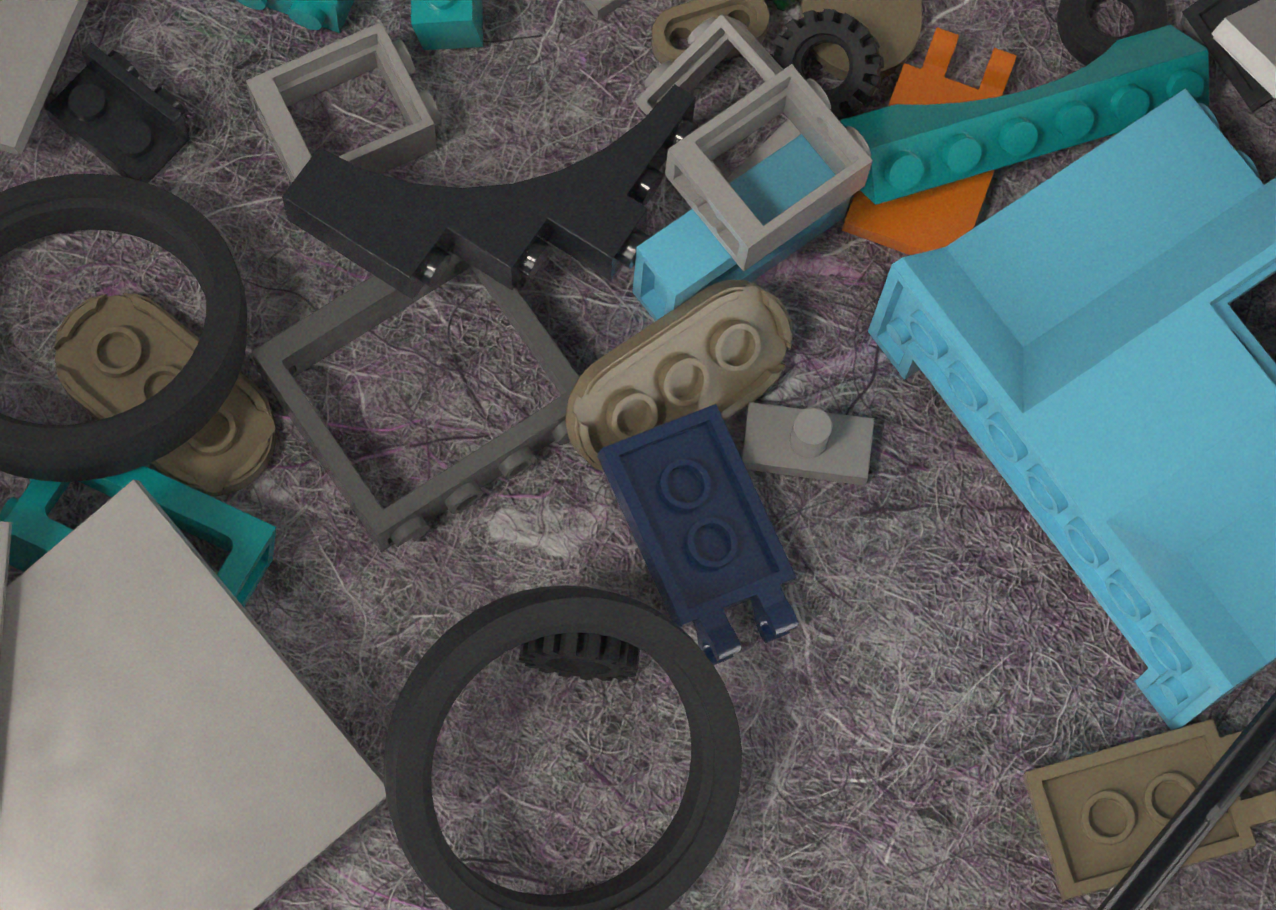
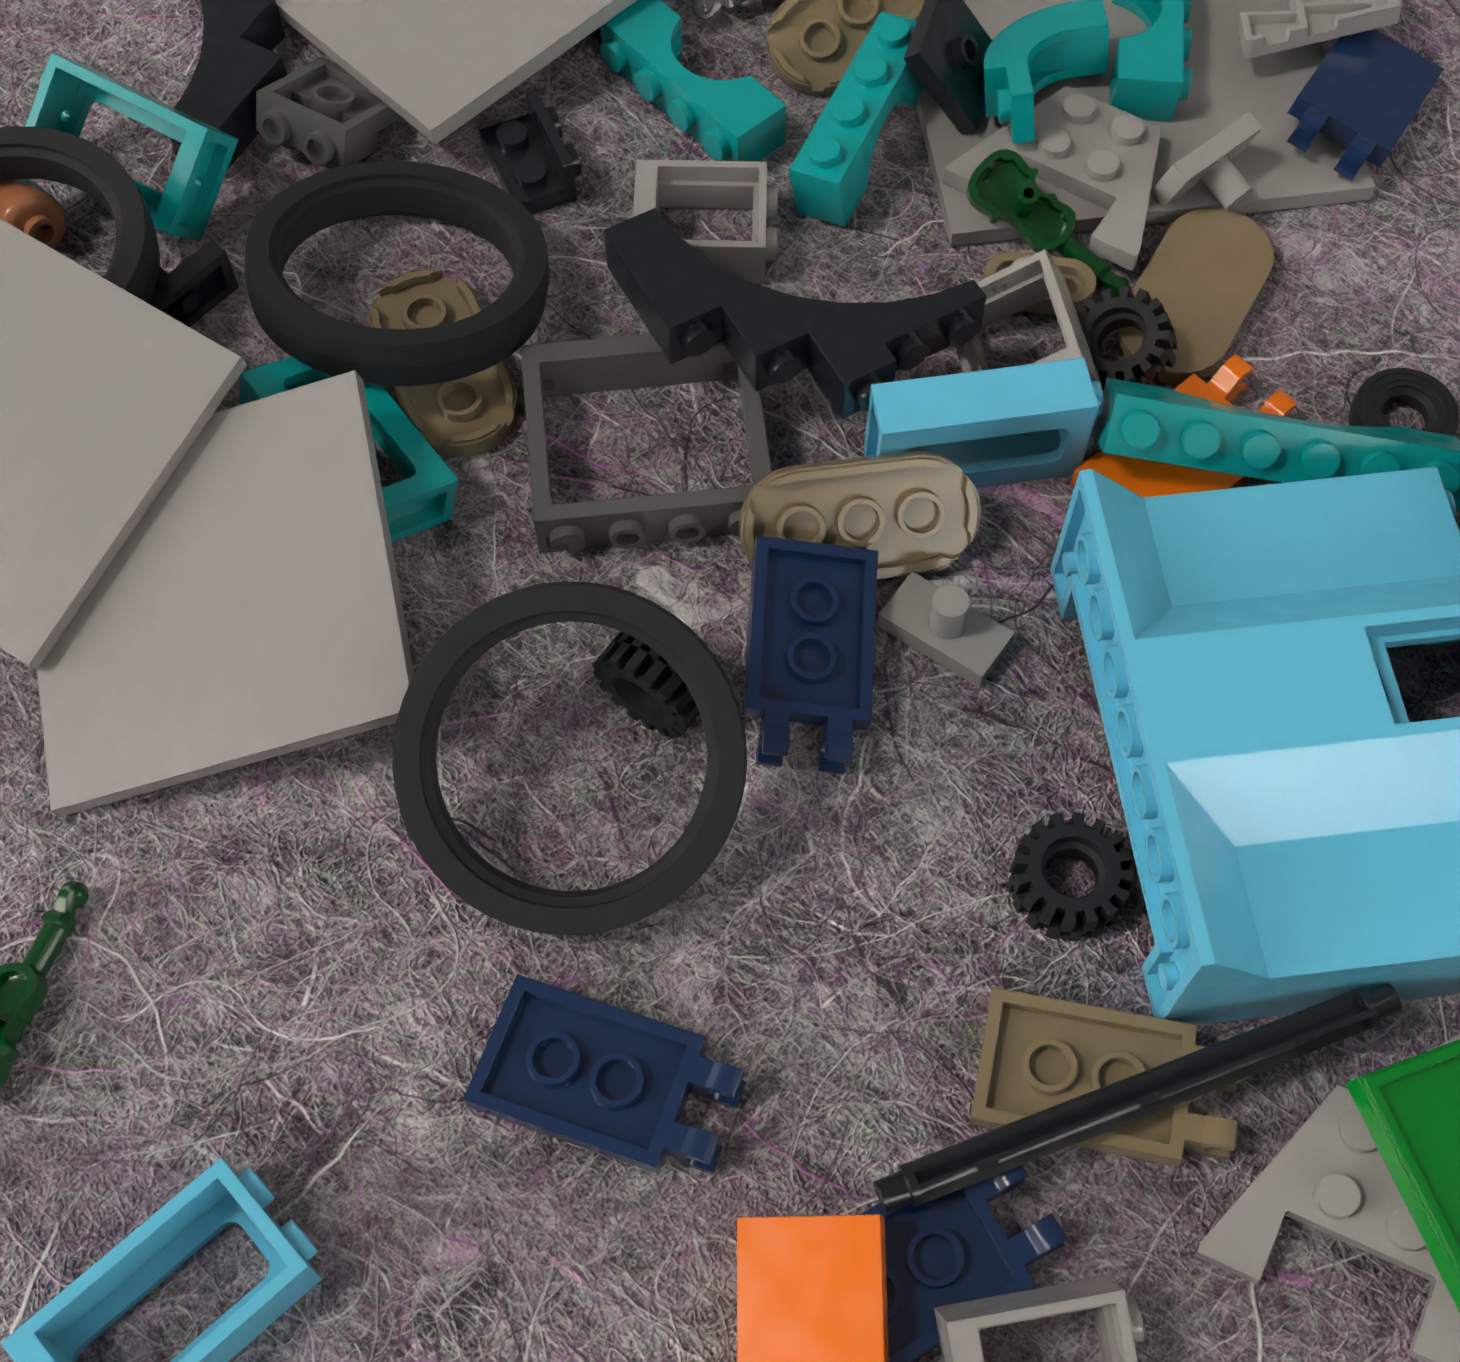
camera: 35 degrees right, 10 degrees down
light grey window [665,64,873,272] -> none
none -> black tyre [1008,812,1135,941]

